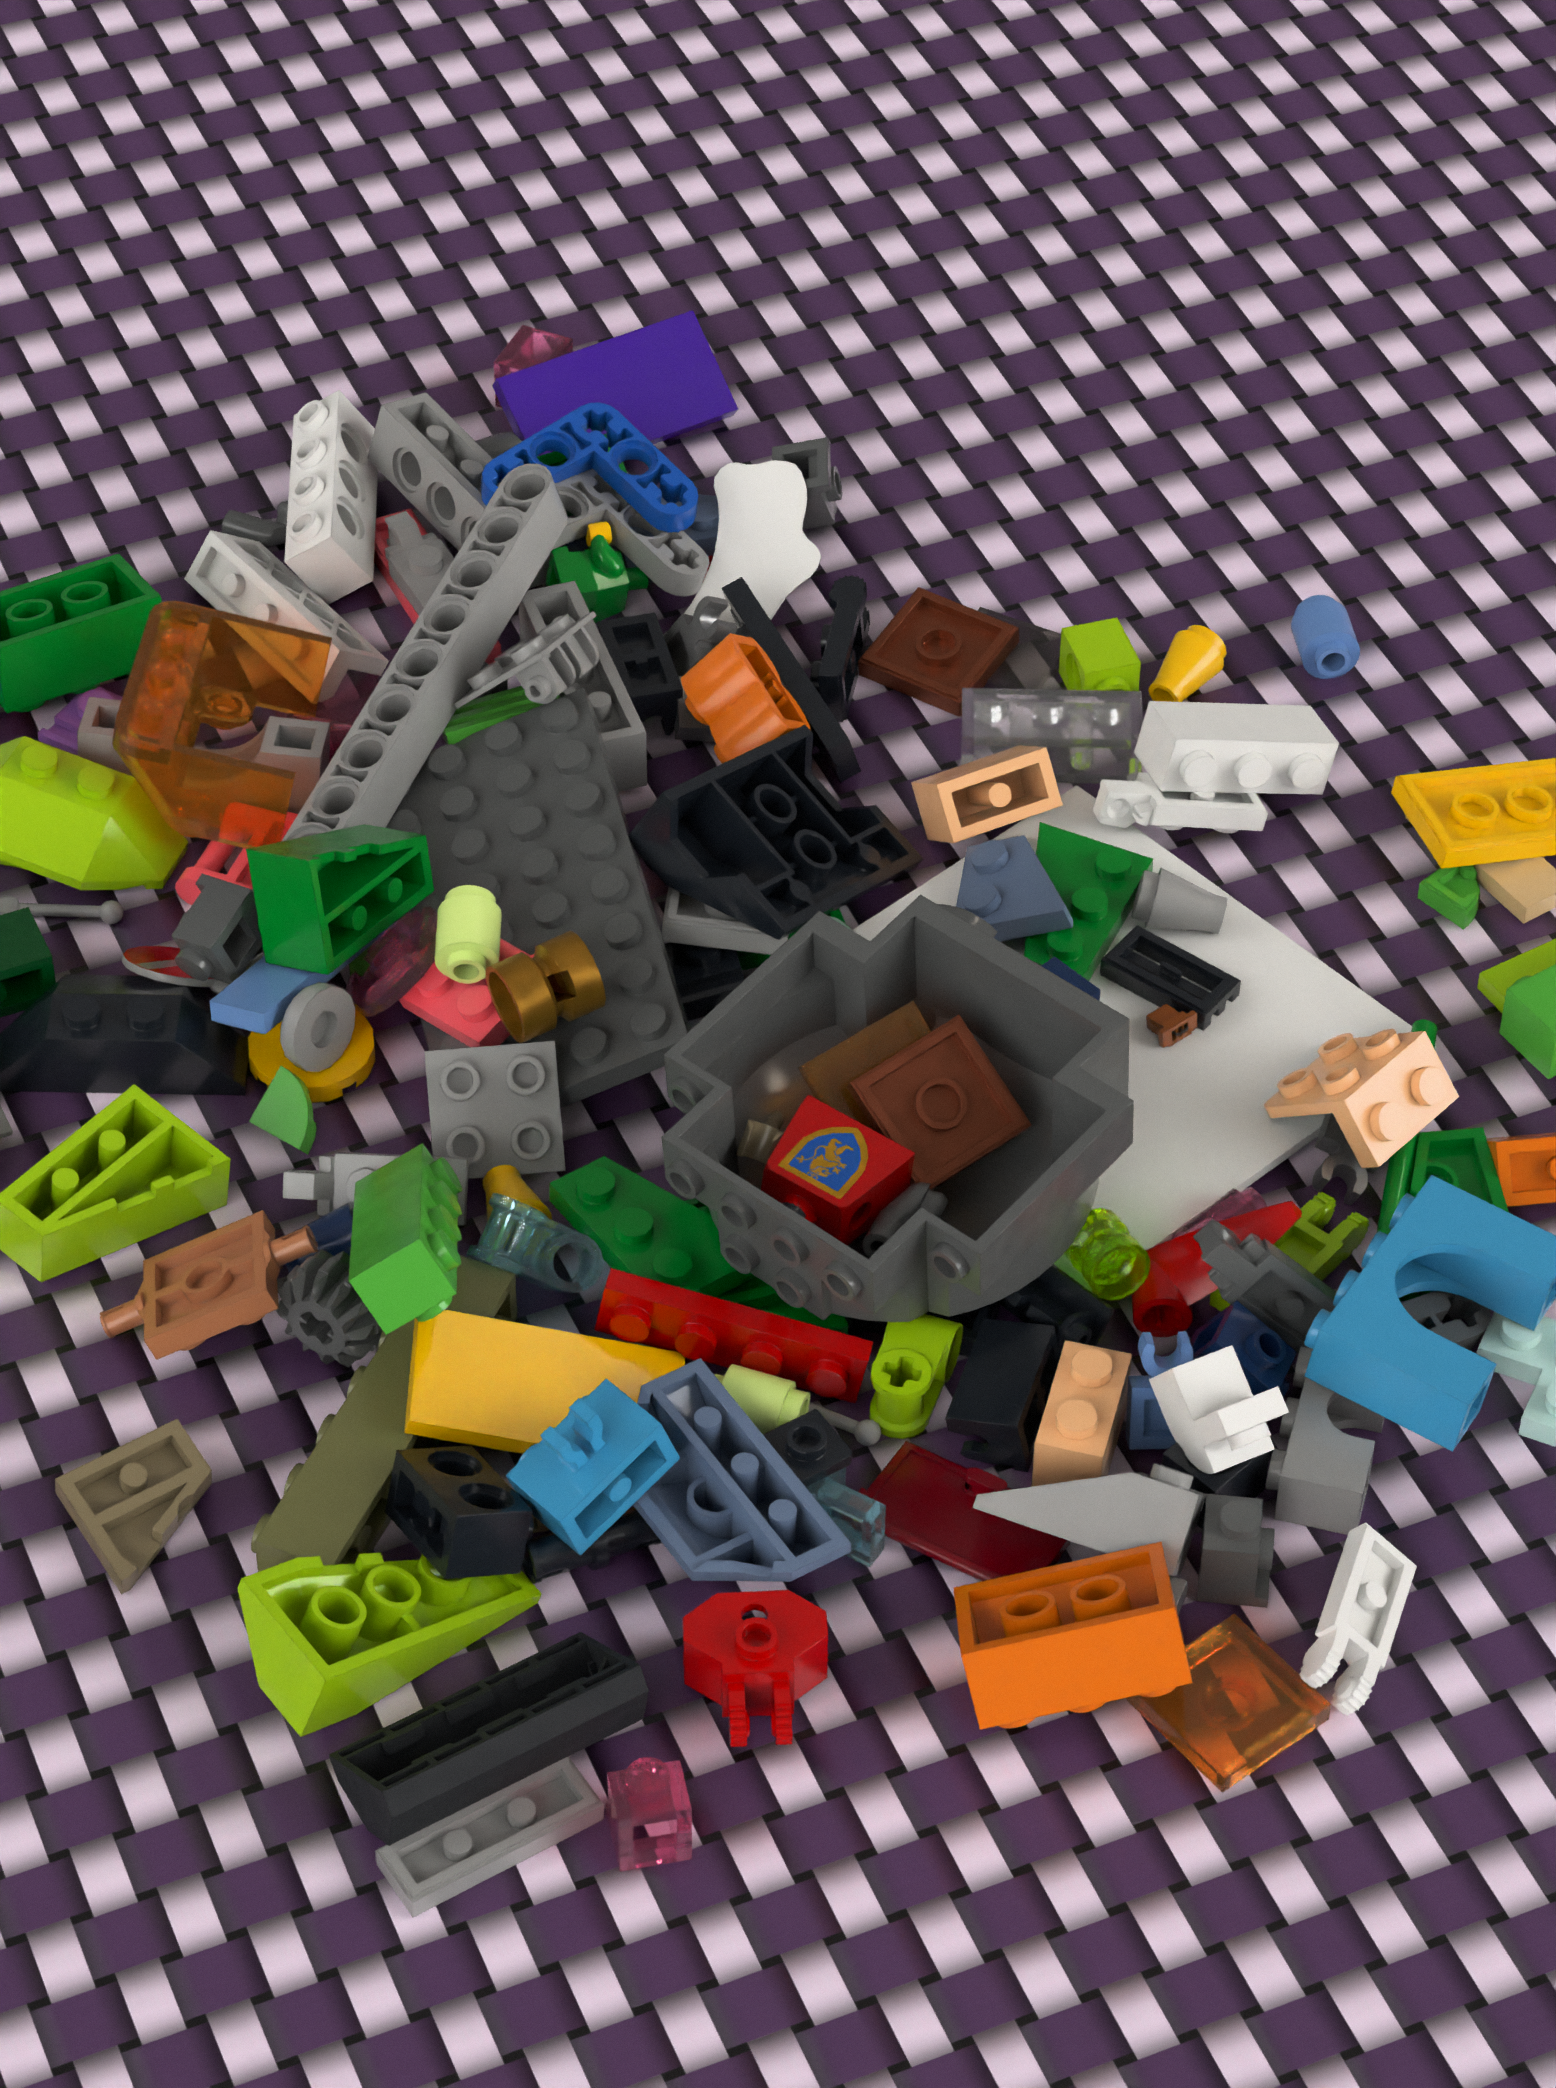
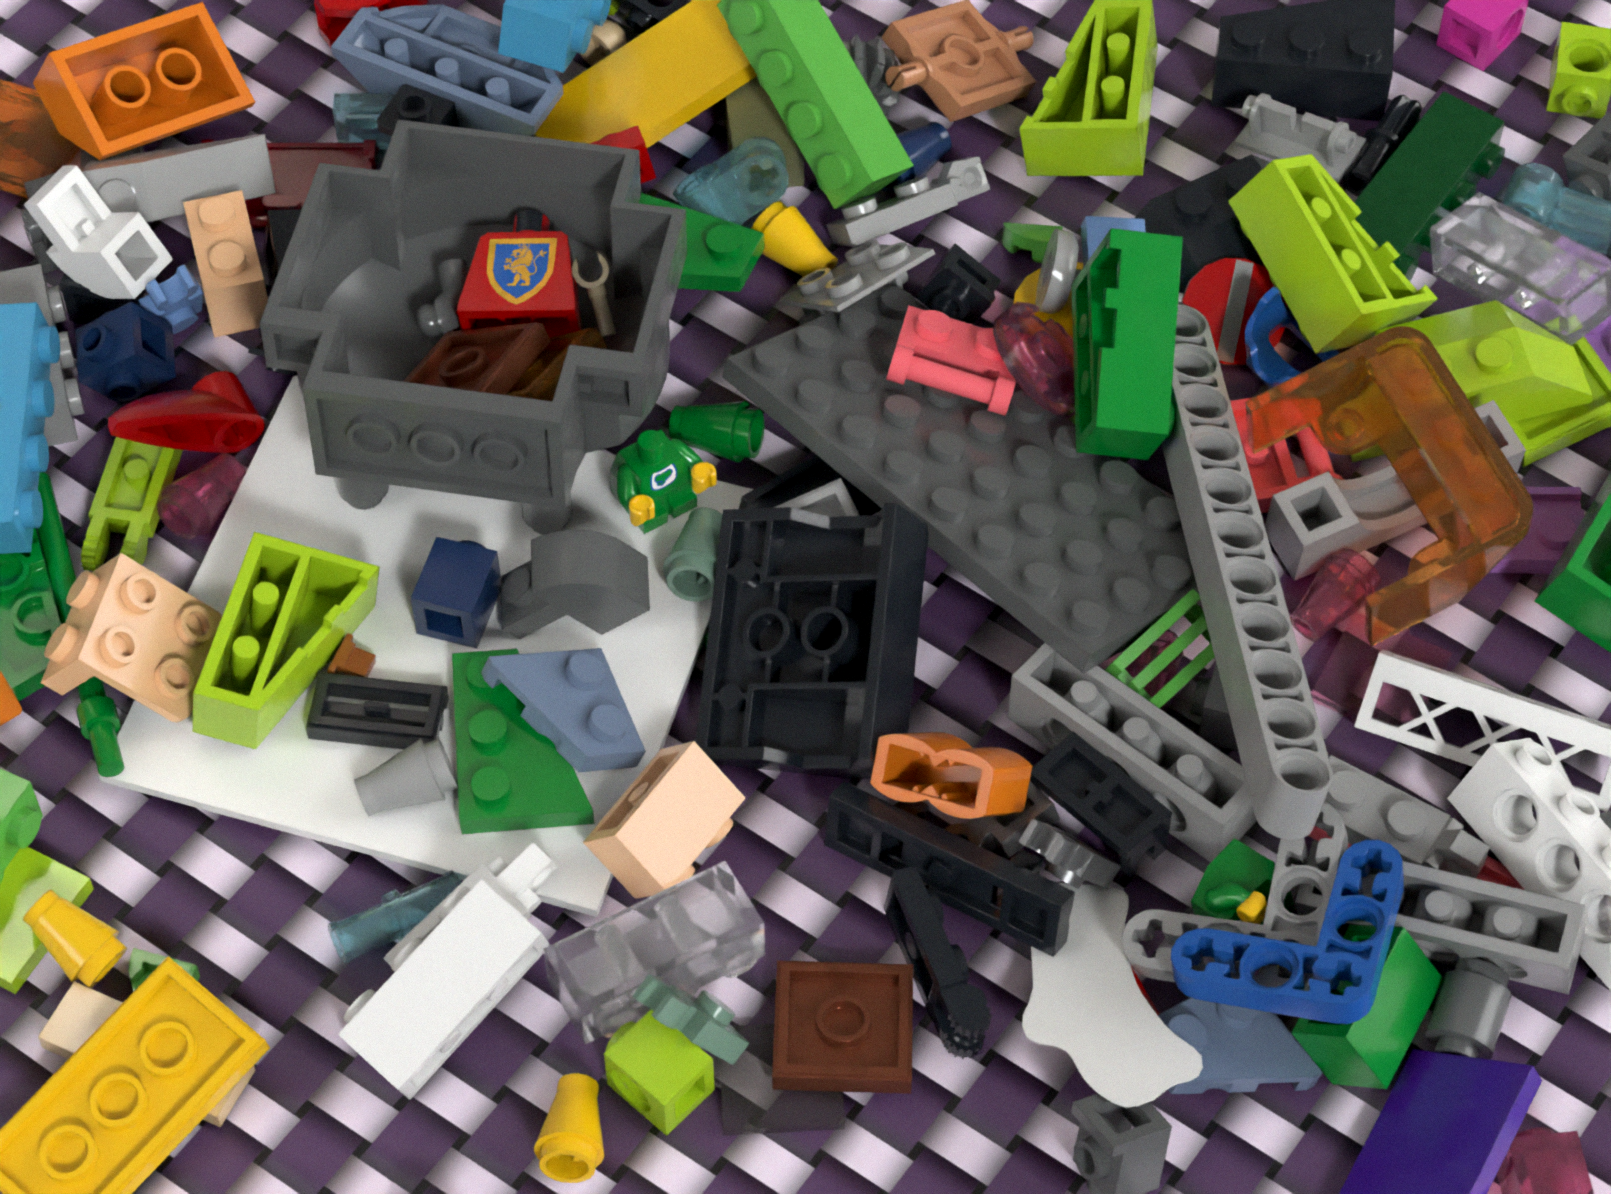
camera: 150 degrees right, 10 degrees up
dark grey brick [171,874,262,984] -> none
yellowish green brick [435,885,502,984] -> none
light grey hinge [454,611,599,709] -> none
pearl gold wheel [486,930,606,1043] -> none
clear neon green wheel [1064,1208,1151,1301] -> none
dark grey hinge [1193,1219,1337,1354] -> none
none -> yellow cone [23,890,127,988]
none -> lime wedge [192,532,380,749]
none -> clear light blue pin [328,870,461,964]
none -> sand green plate [632,974,750,1065]
none -> black bracket [915,243,1001,325]
none -> lime wedge [1228,154,1438,354]
none -> blue helmet [1245,286,1353,393]

